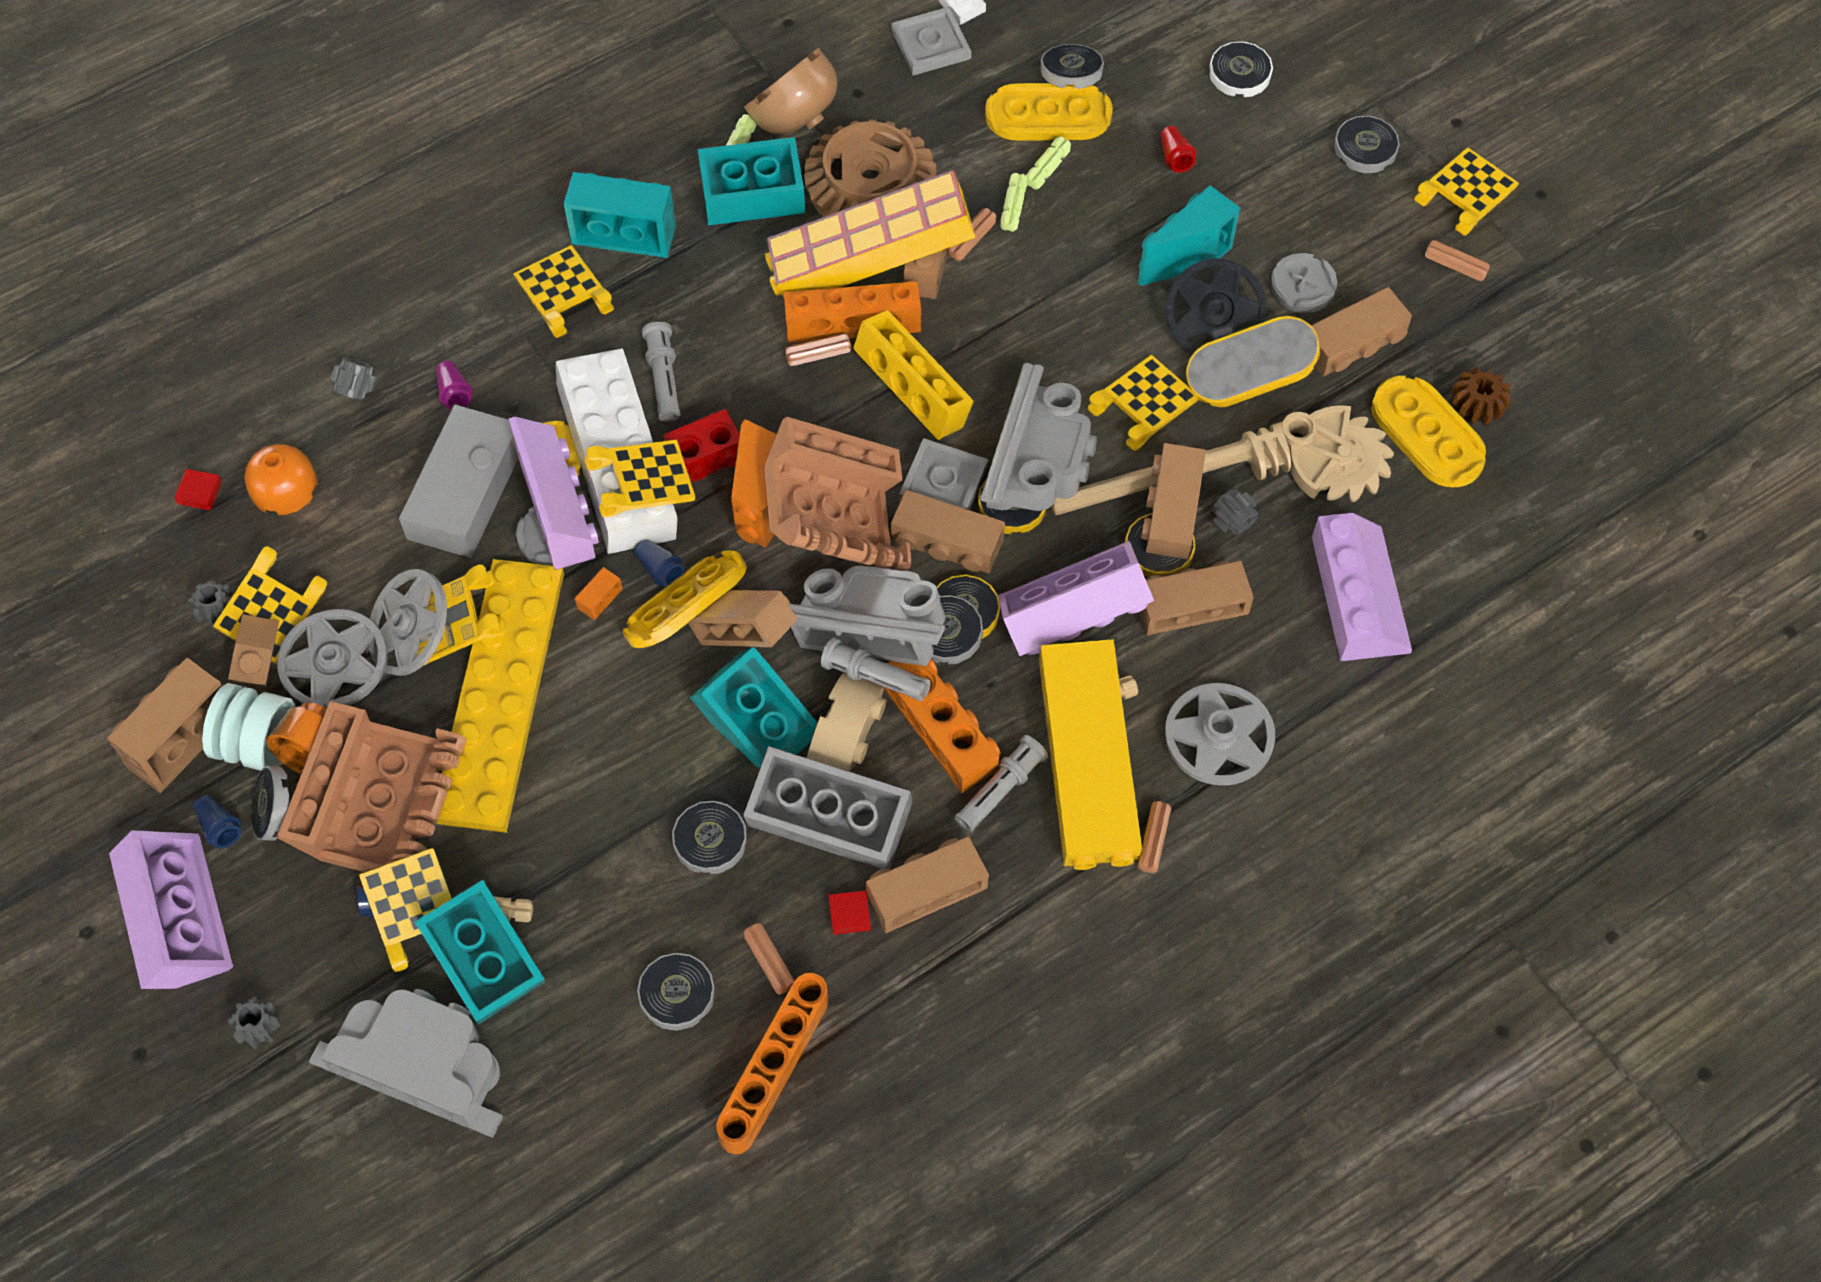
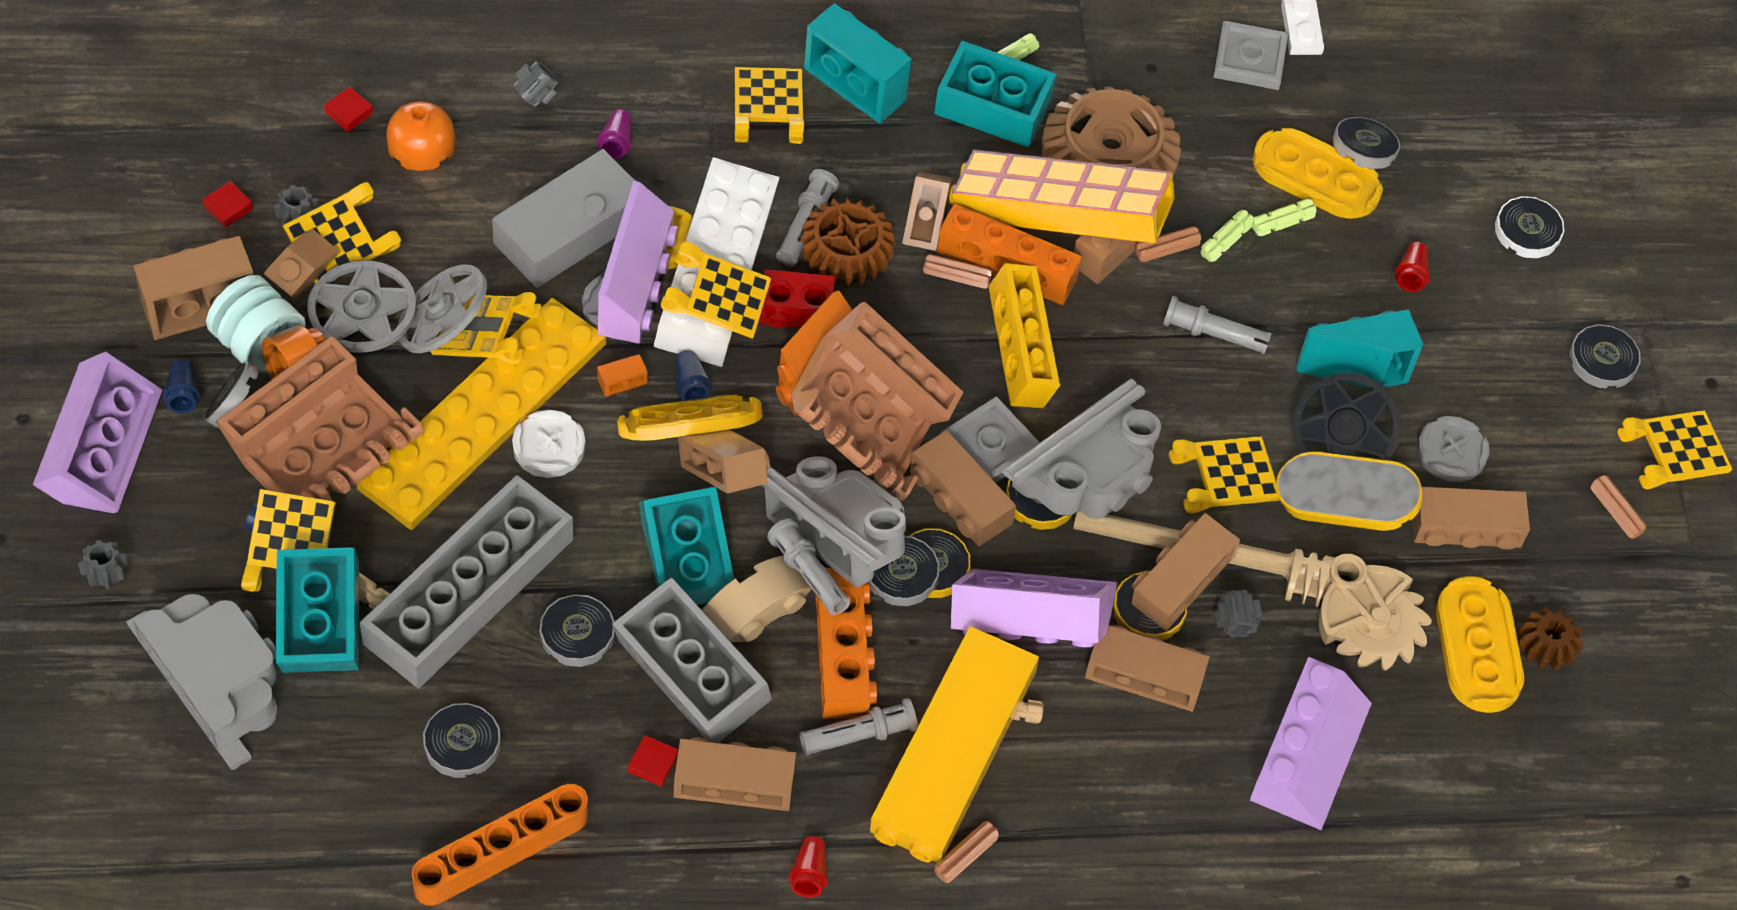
camera: 25 degrees right, 5 degrees down
medium nougat cylinder [744,47,838,135] -> none
nougat axle [744,923,794,995] -> none
light grey wheel [1165,683,1275,785] -> none
none -> red tile [202,181,253,228]
none -> light grey brick [360,475,573,689]
none -> white tile [512,410,586,478]
none -> red cone [788,836,827,898]
none -> dark orange gear [801,197,895,286]
none -> slope [902,171,953,251]
none -> light grey pin [1163,295,1272,354]

